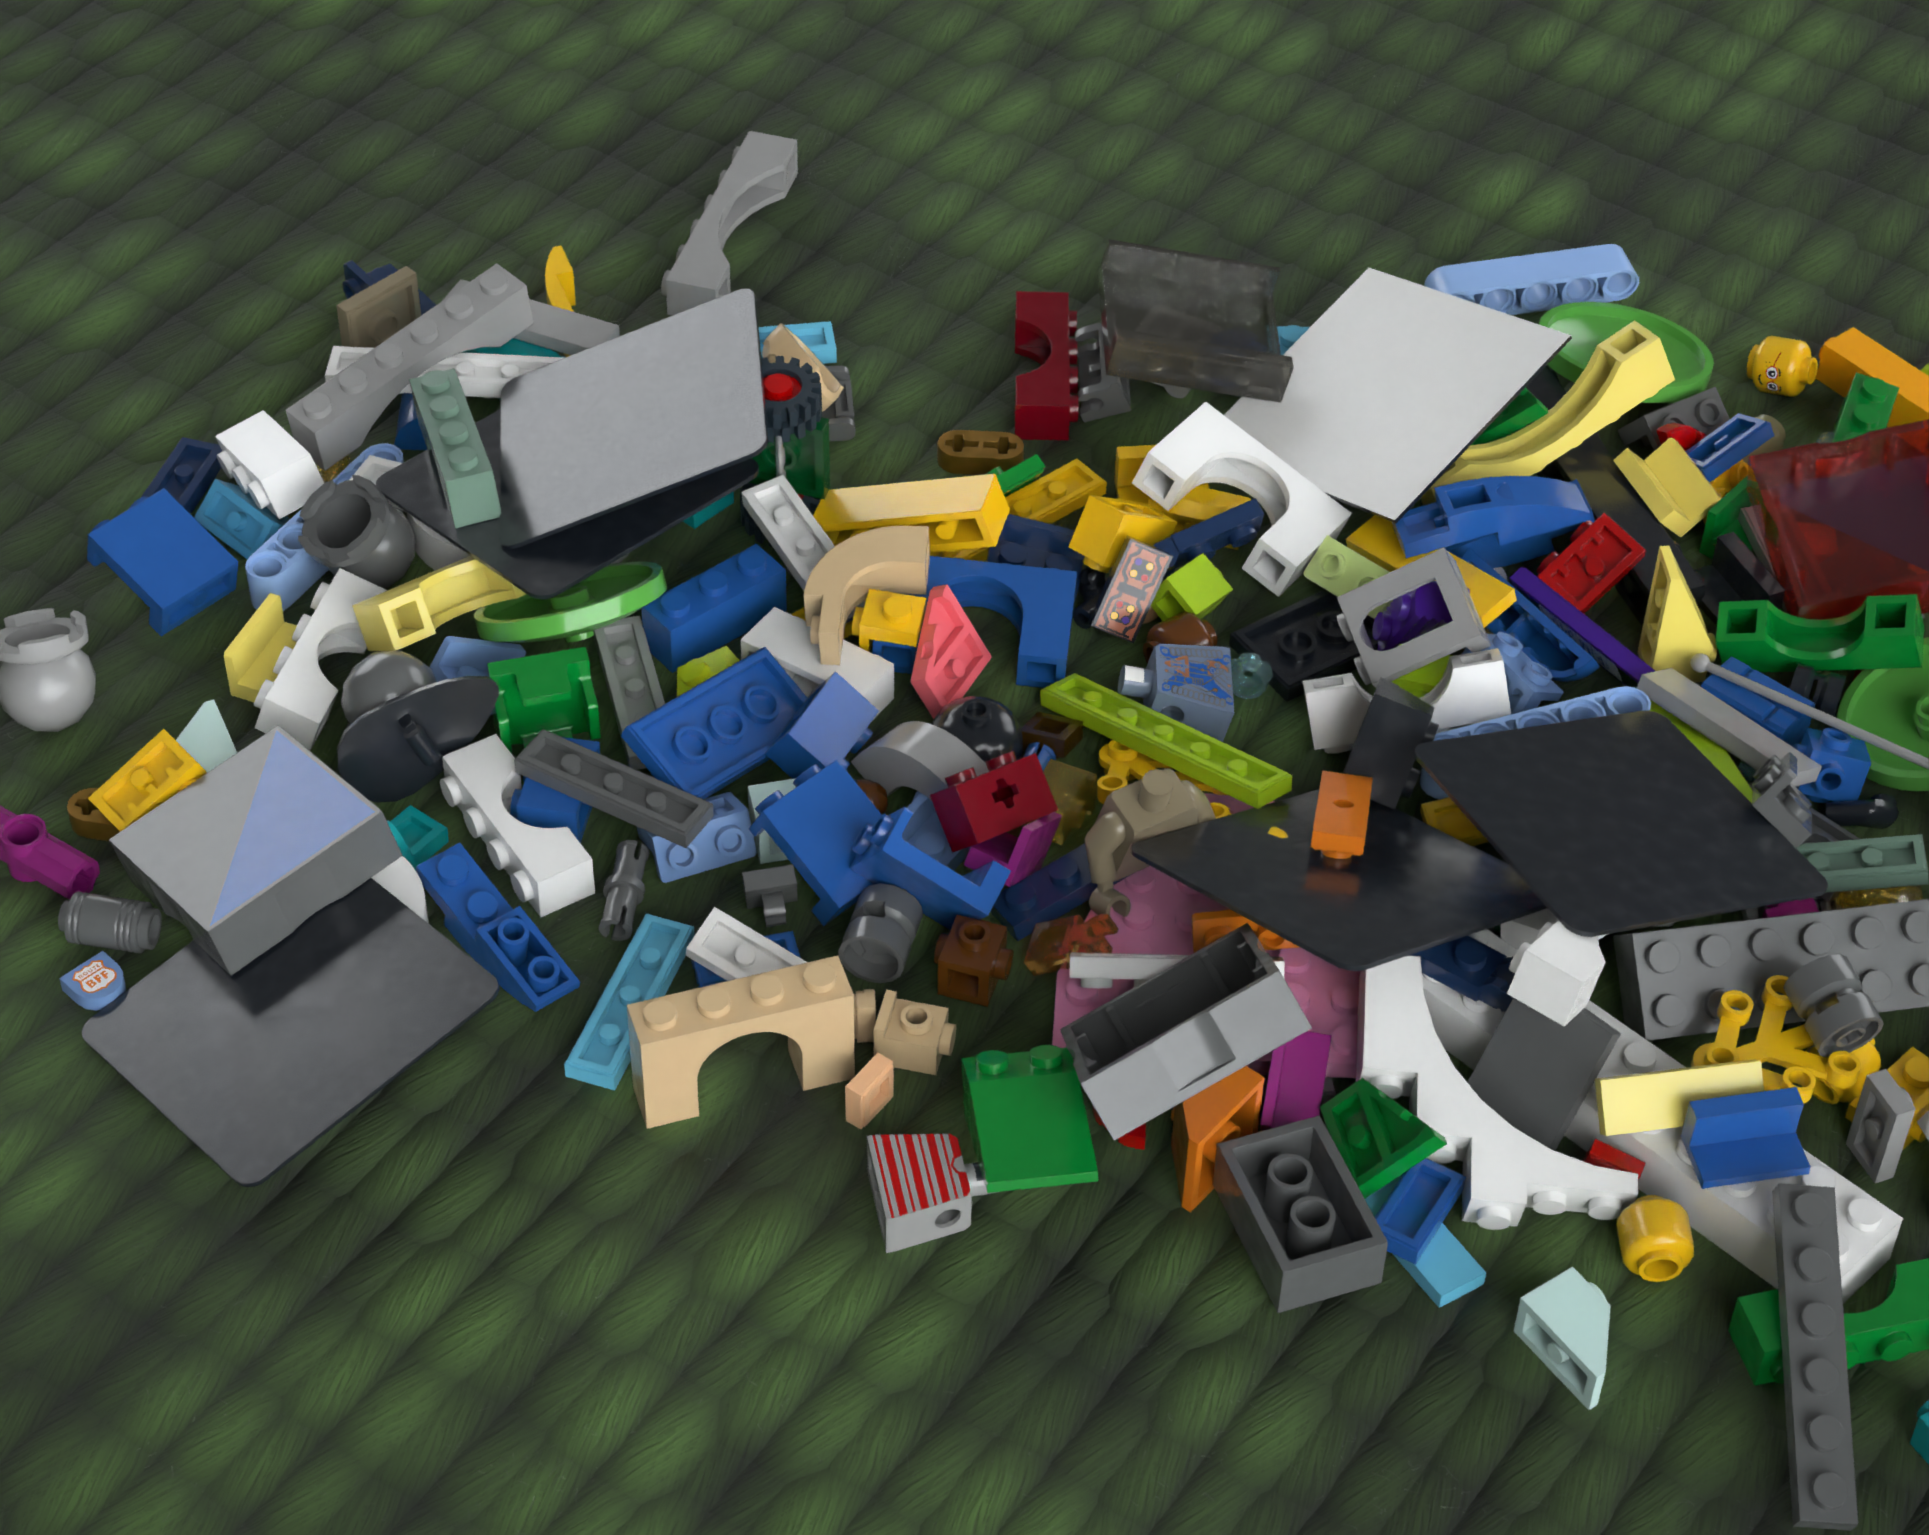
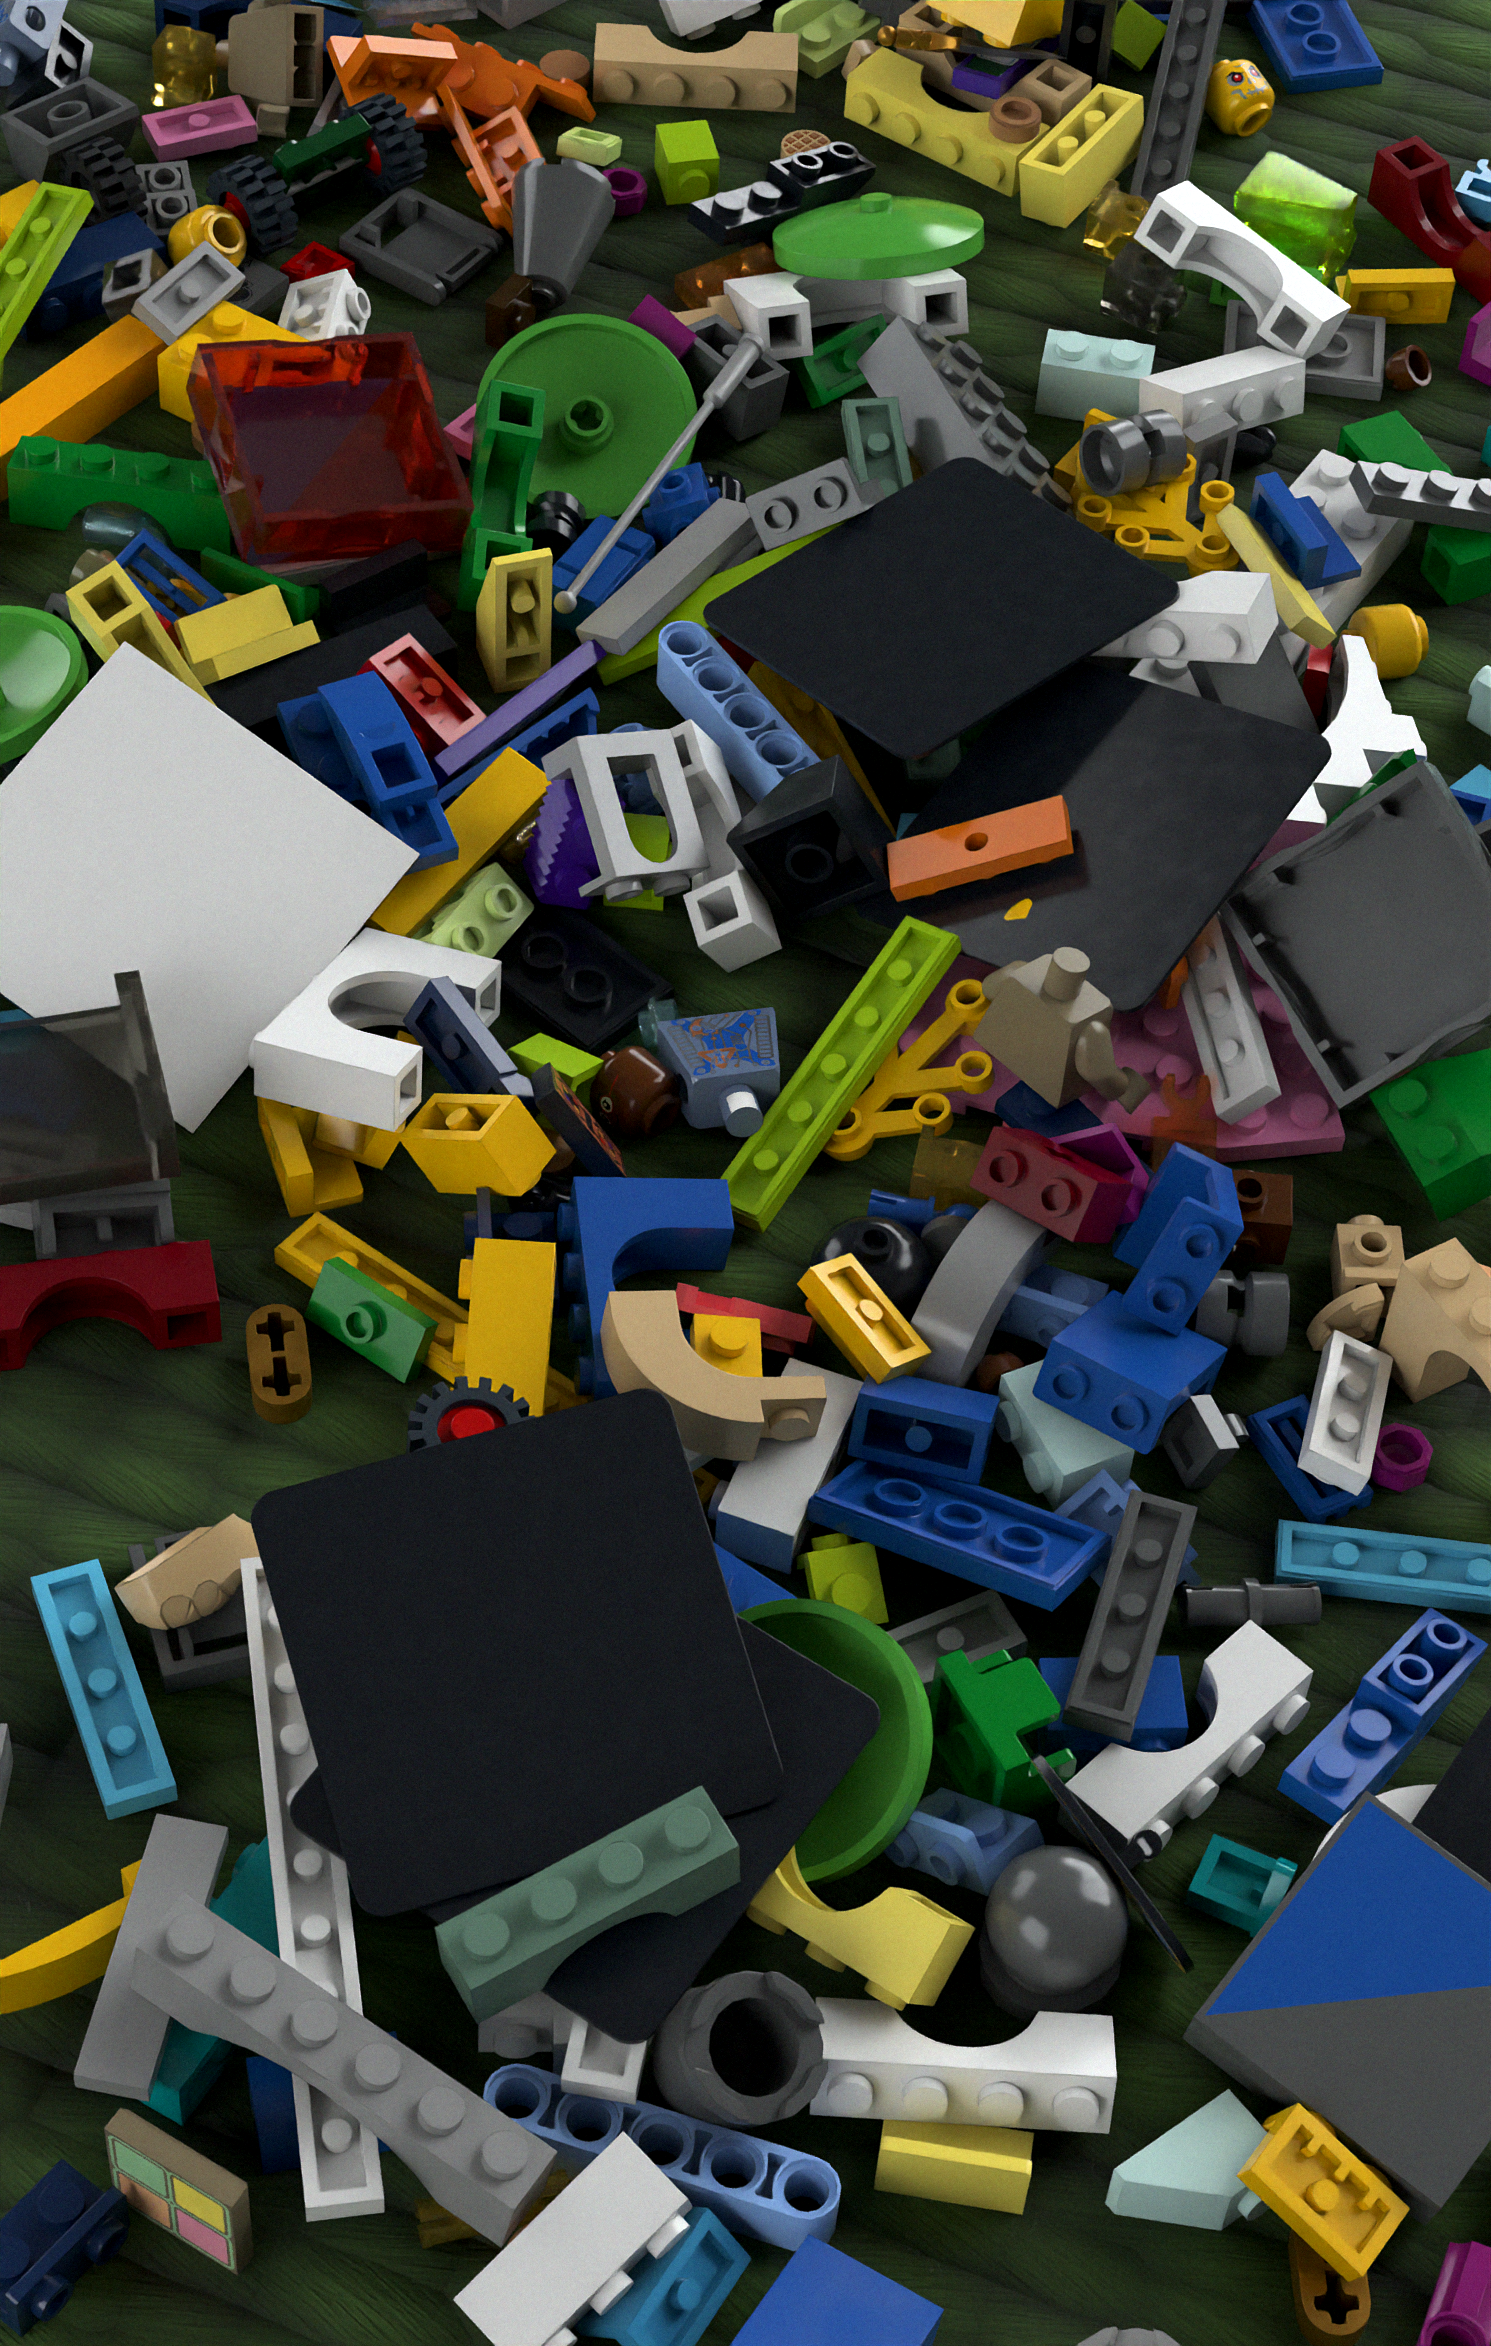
camera: 105 degrees left, 5 degrees up
dark brown plate [1021,712,1083,759] -> none
none -> yellow panel [797,1253,932,1385]

